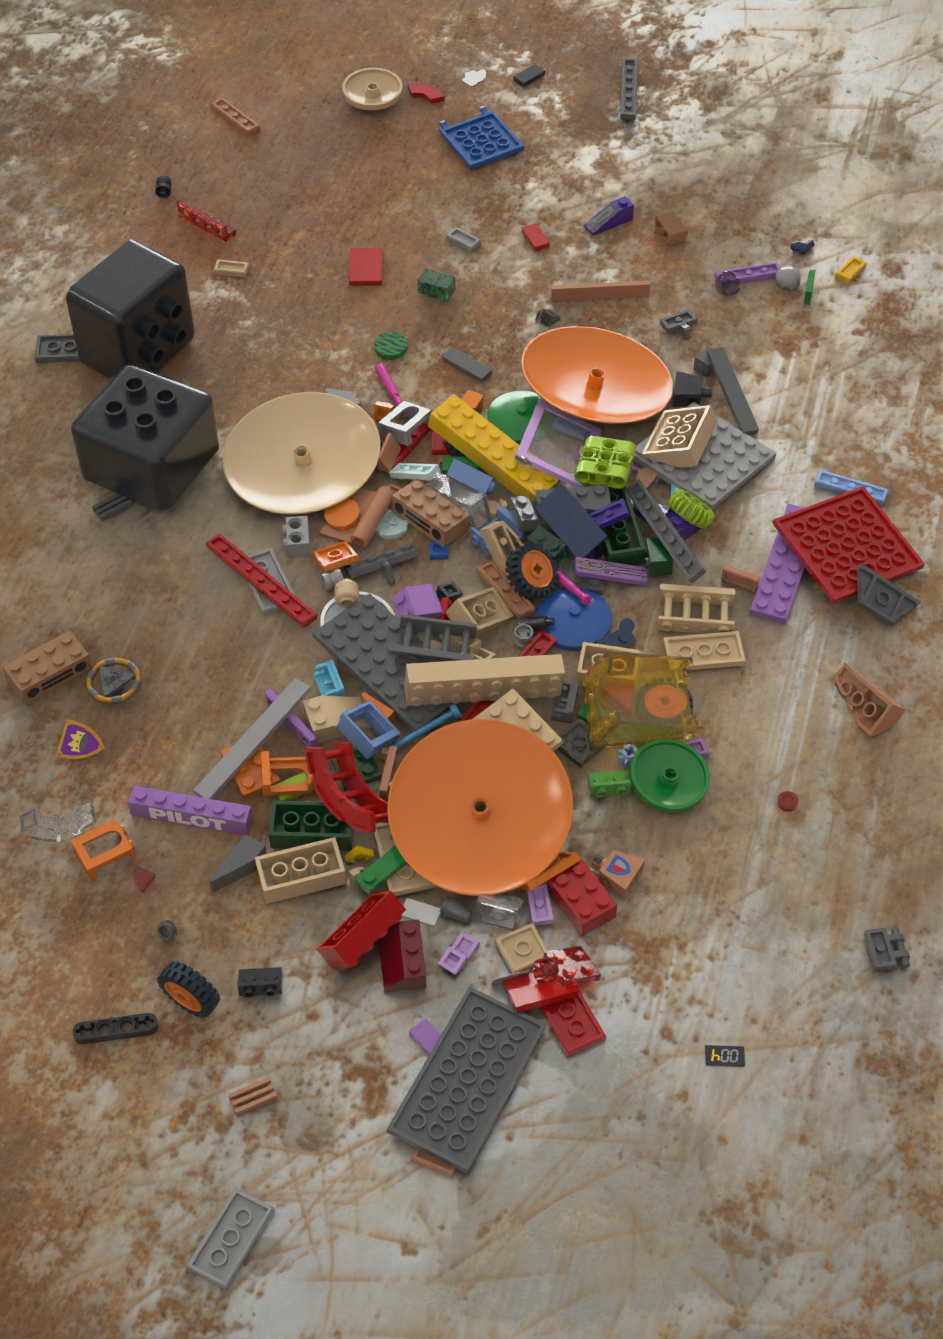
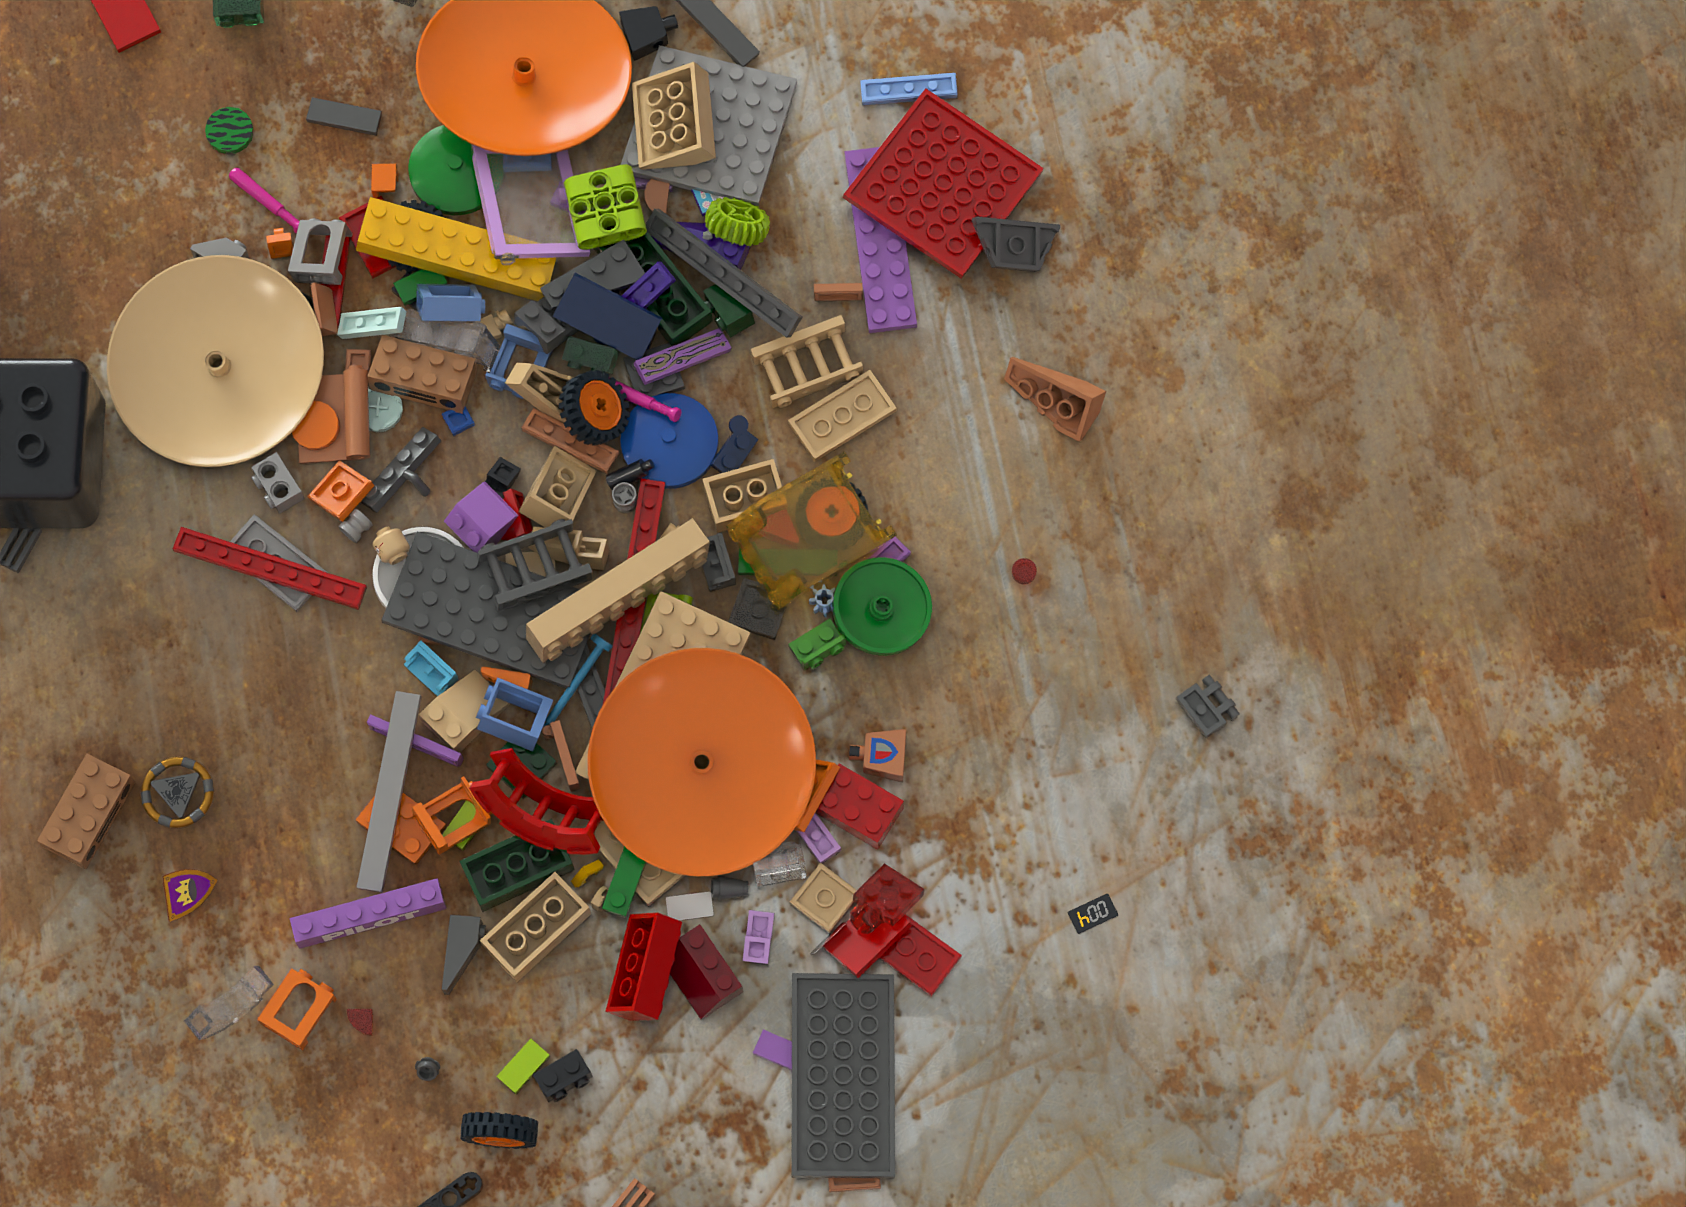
camera: 25 degrees left, 20 degrees up
none -> lime tile [496,1039,550,1094]

